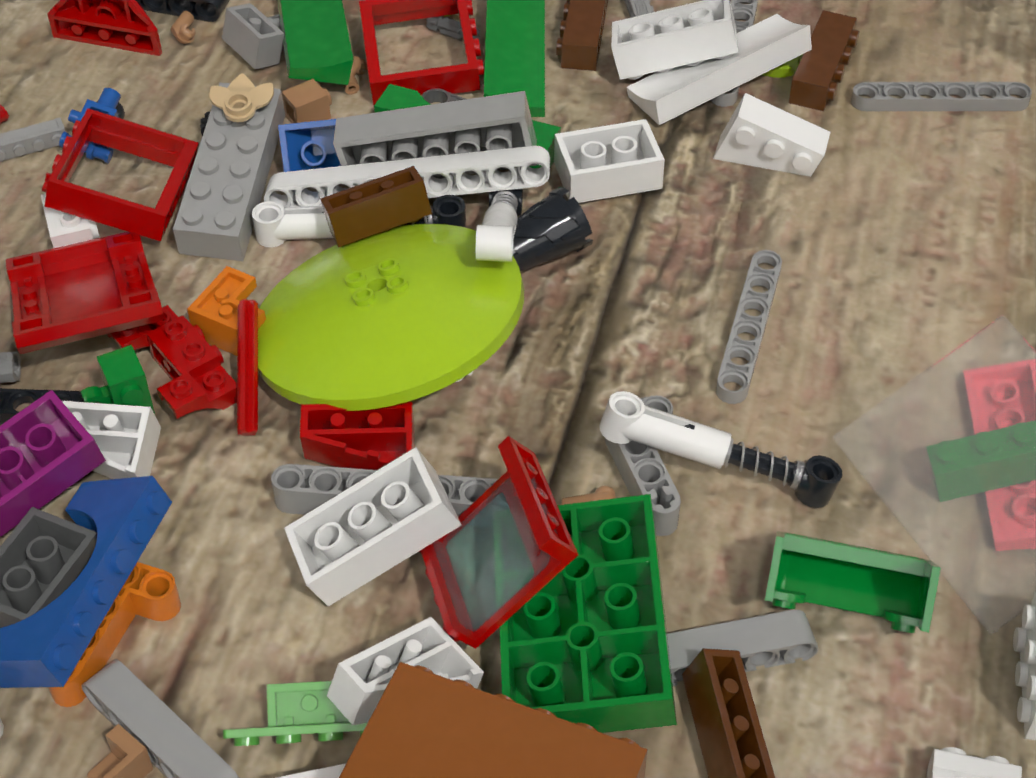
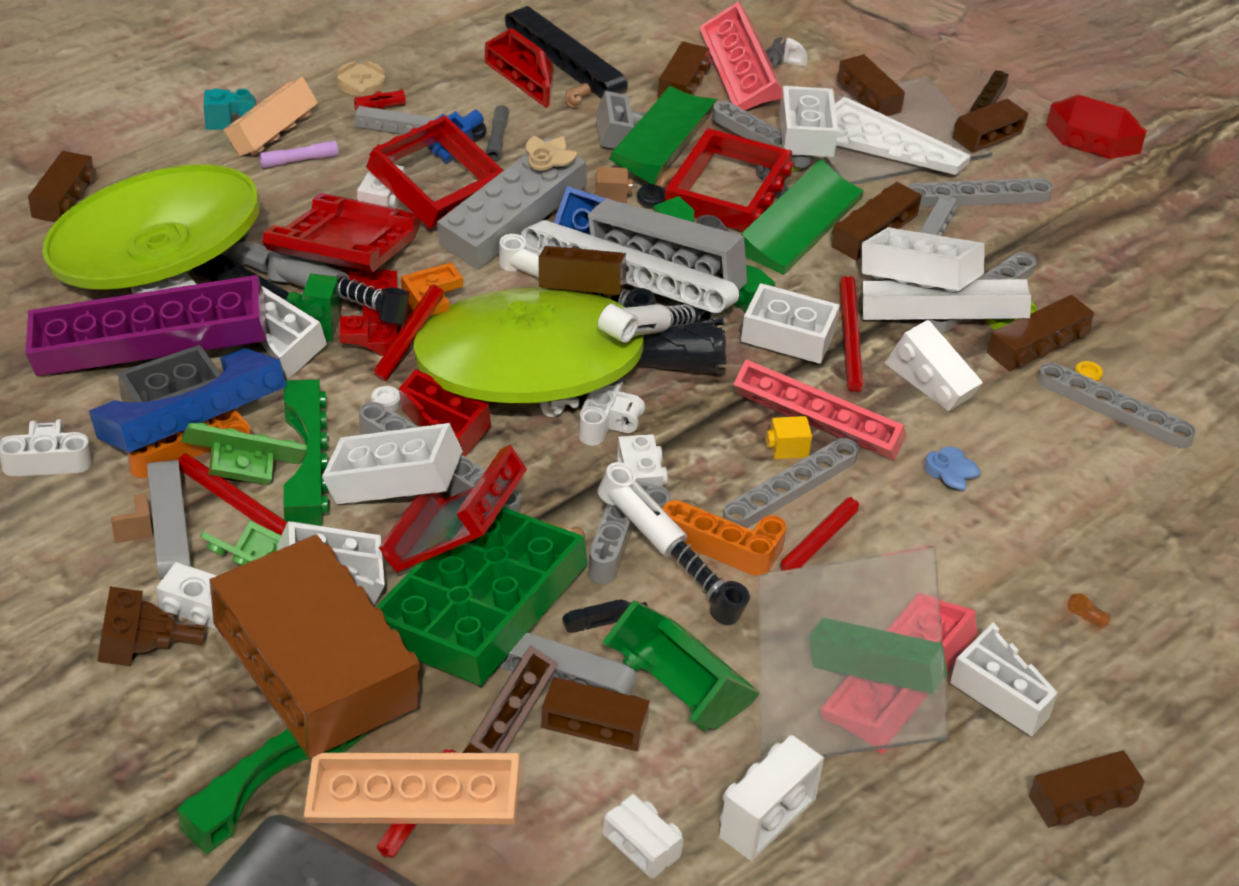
camera: 30 degrees right, 5 degrees down
none -> red axle [176,453,288,535]
none -> bright green bracket [182,423,307,485]
none -> piece [267,250,410,323]
none -> green arch [283,379,328,526]
none -> white tile [371,386,401,411]
none -> dark grey piece [486,105,509,162]
none -> reddish brown brick [541,677,650,752]
none -> black piece [562,599,647,633]
none -> white piece [579,377,646,446]
none -> white brick [617,434,667,487]
none -> black piece [637,184,665,209]
none -> orange beam [663,500,787,576]
none -> coral brick [733,359,907,461]
none -> yellow brick [765,416,812,459]
none -> red axle [780,497,860,575]
none -> red axle [840,276,863,392]
none -> medium blue plate [924,447,981,491]
none -> yellow tile [1075,361,1103,383]

